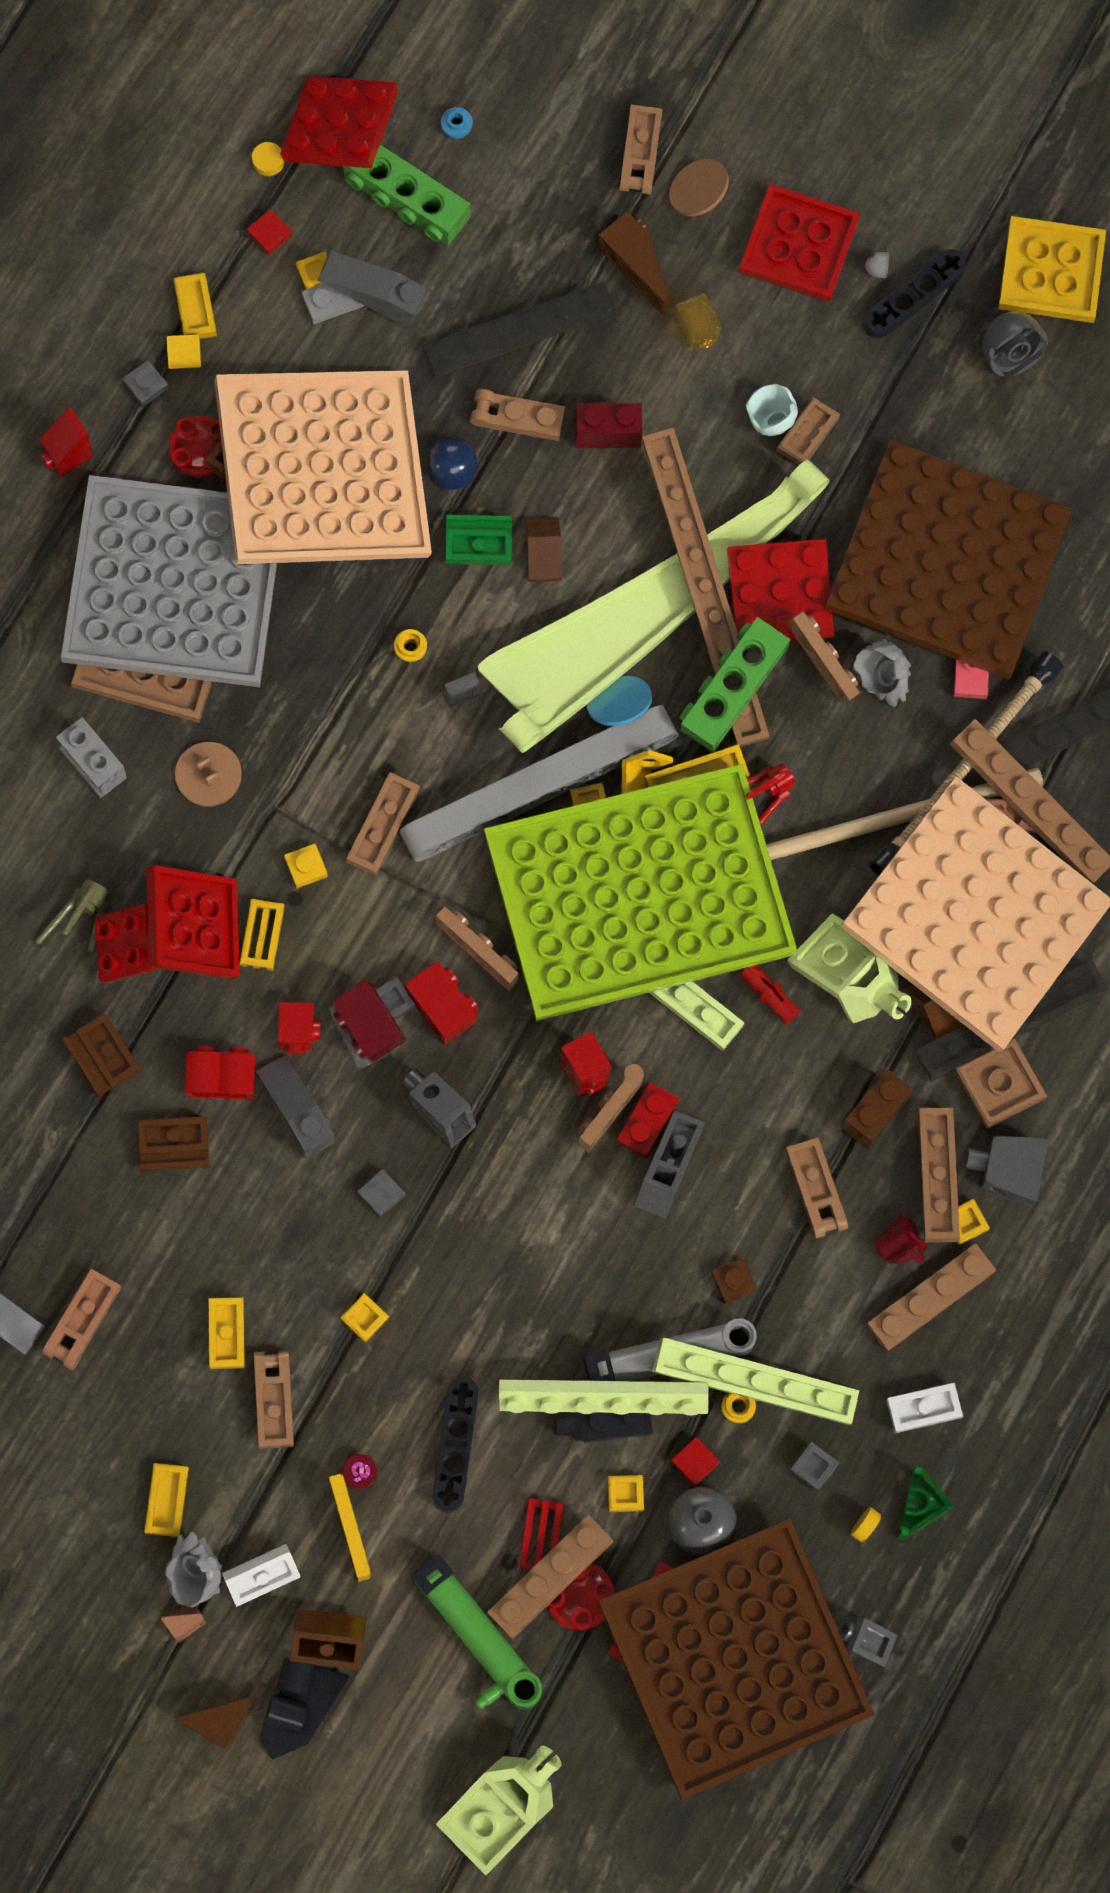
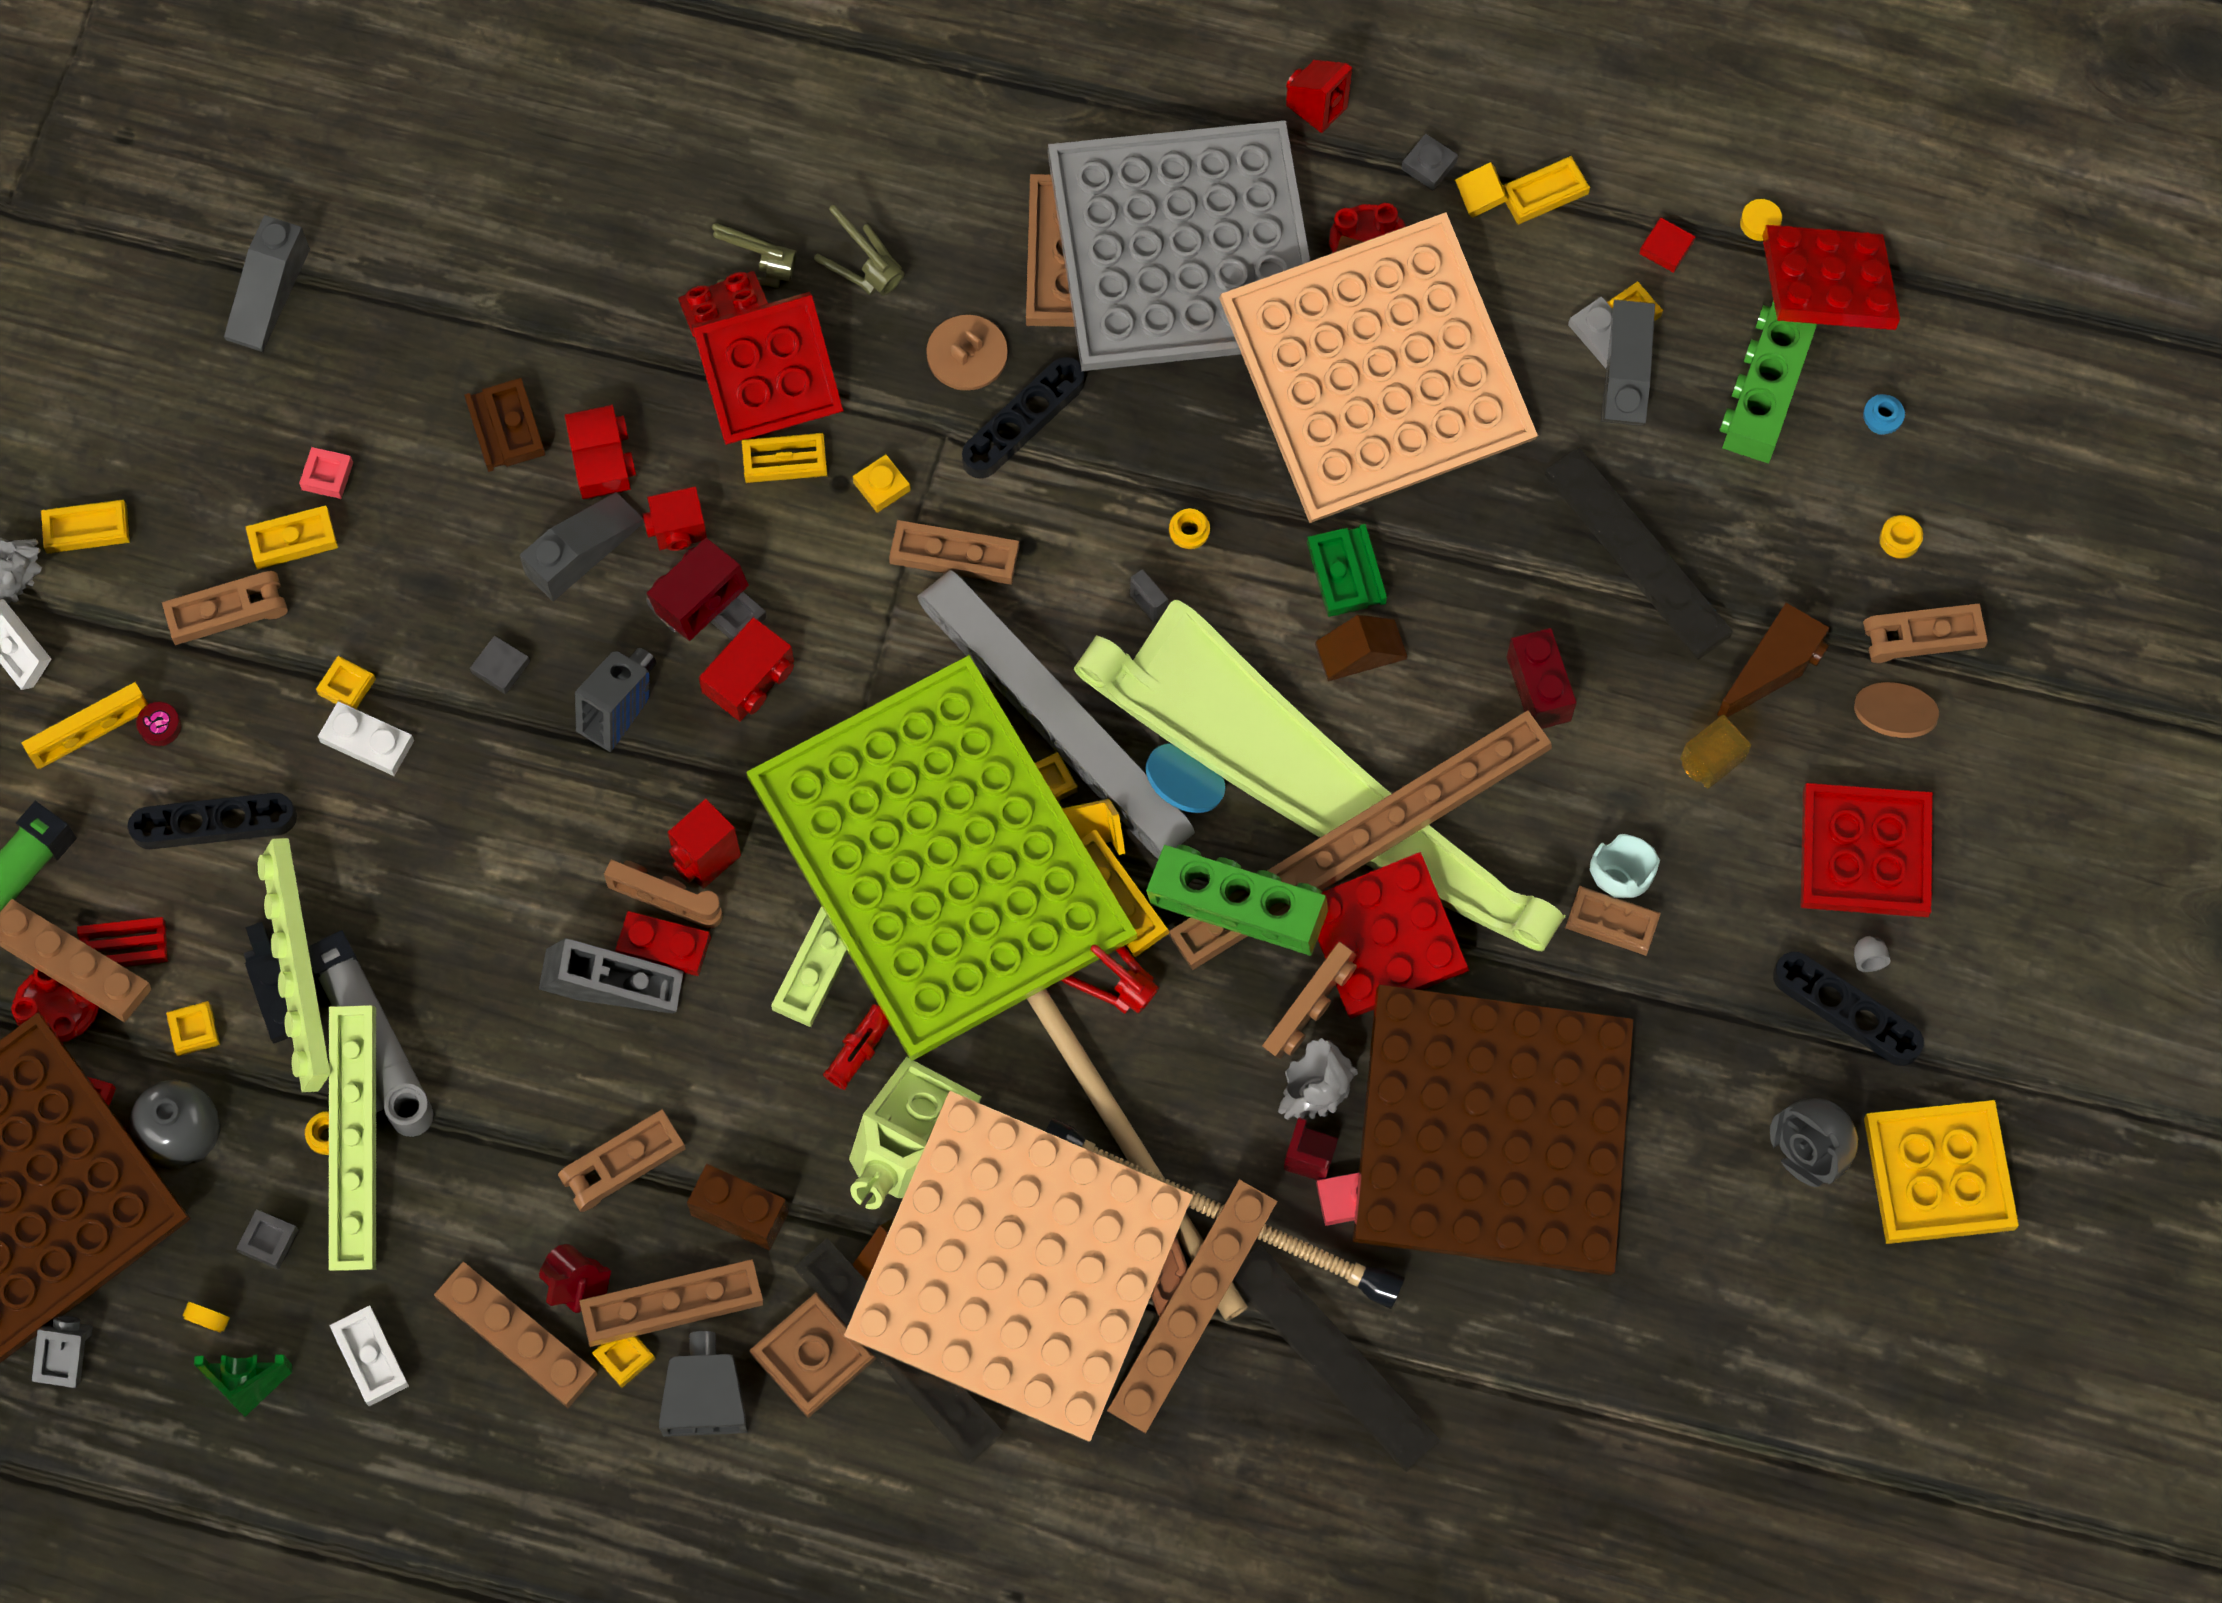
camera: 80 degrees right, 5 degrees down
nougat plate [42,1269,122,1371] -> none
light grey hinge [56,717,126,799] -> none
reddish brown plate [63,1013,141,1097] -> none
dark blue hair [428,437,477,490] -> none
medium nougat plate [436,907,519,991] -> none
medium nougat plate [470,389,565,441] -> none
red tile [671,1437,720,1487] -> none
reddish brown plate [711,1258,757,1304] -> none
none -> coral plate [299,447,353,499]
none -> white plate [318,701,414,776]
none -> olive plant [814,205,904,296]
none -> black beam [962,357,1084,479]
none -> dark red panel [1283,1117,1338,1180]
none -> yellow tile [1879,515,1923,559]

